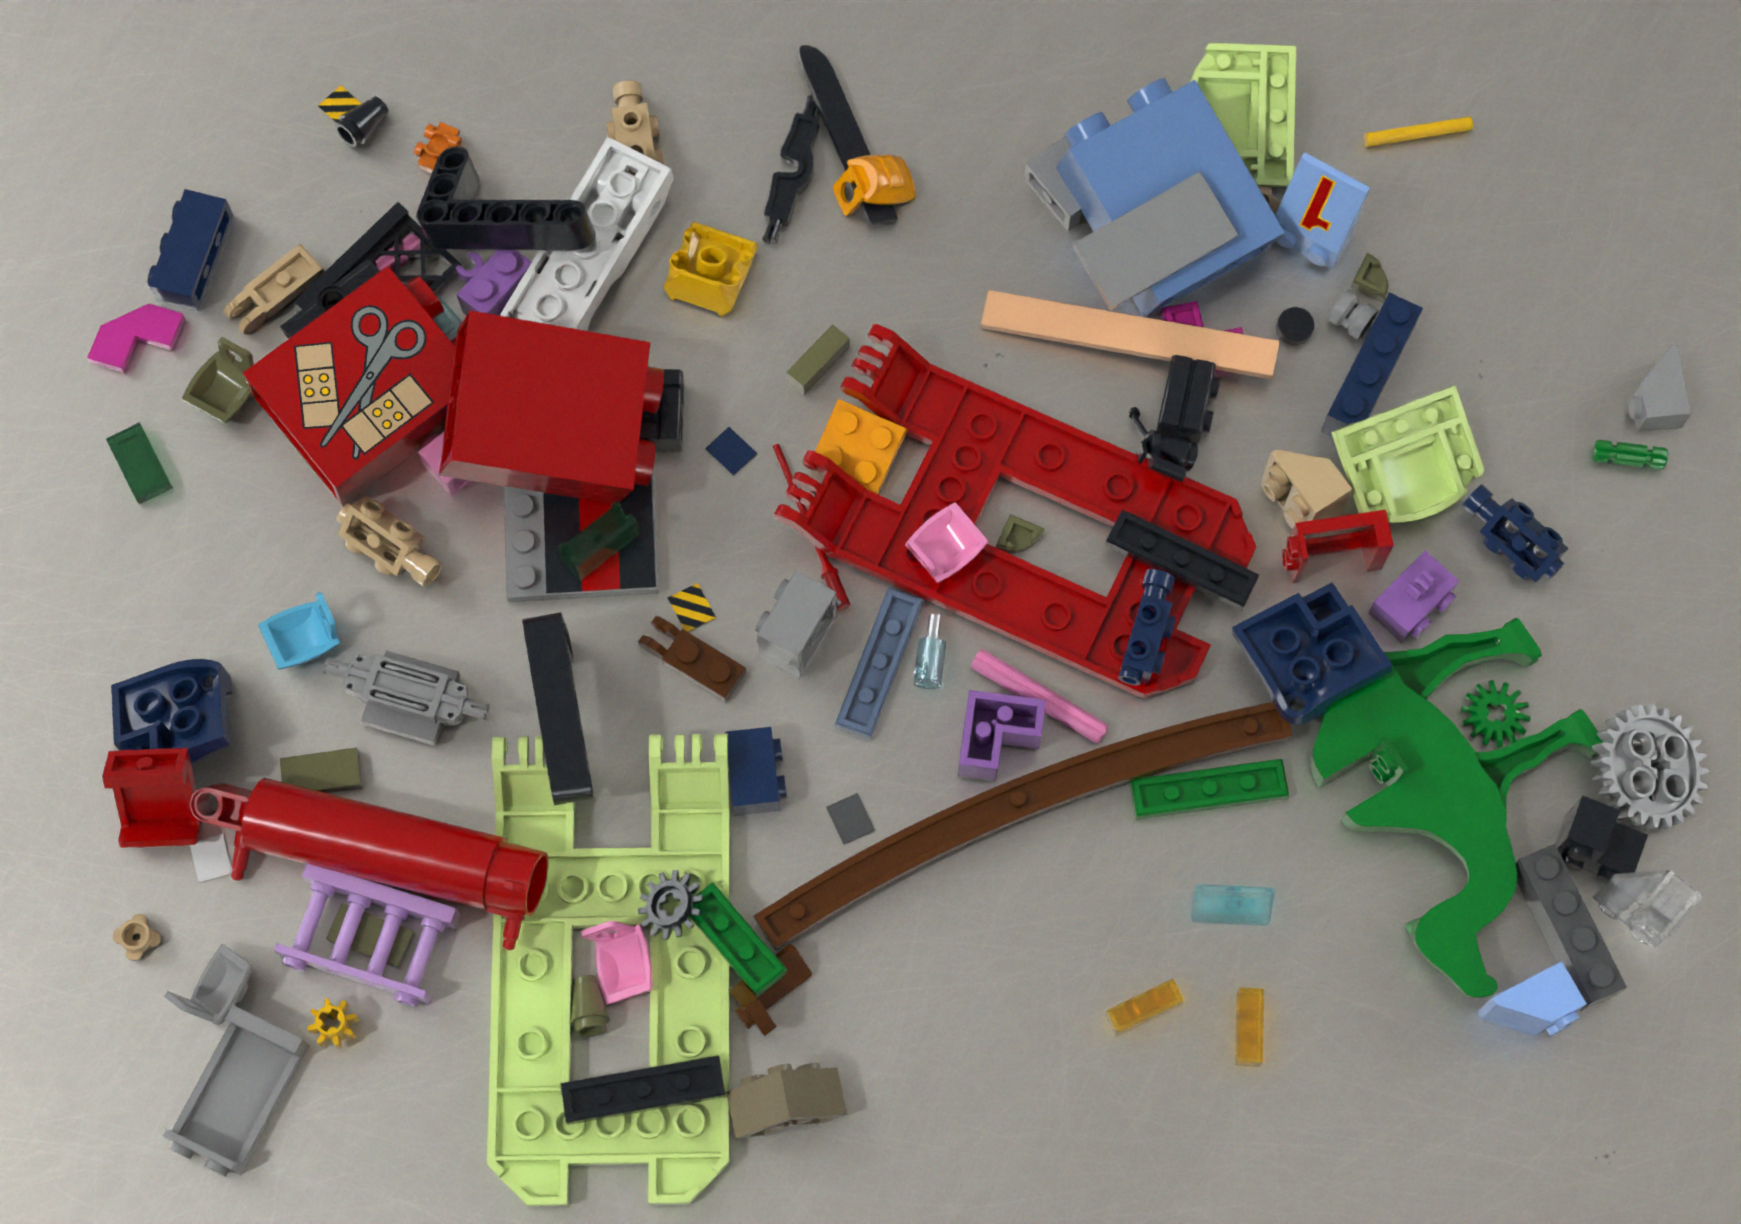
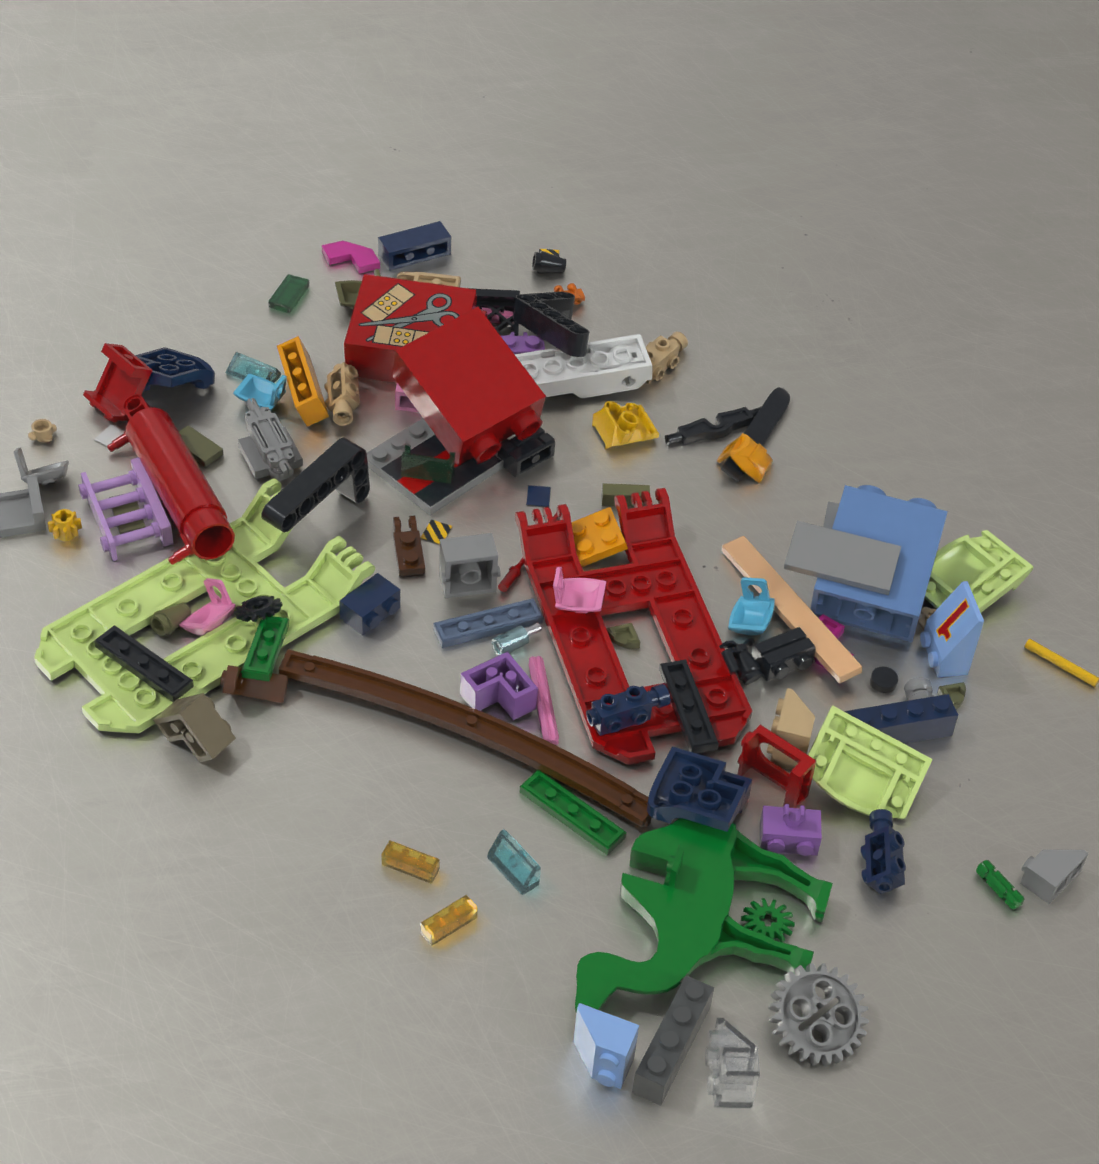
camera: 45 degrees right, 25 degrees down
dark grey sticker [826,793,875,845] -> none
black brick [1555,795,1648,886] -> none
none -> clear light blue slope [225,352,281,383]
none -> light orange brick [277,336,329,427]
none -> medium azure piece [728,577,775,635]

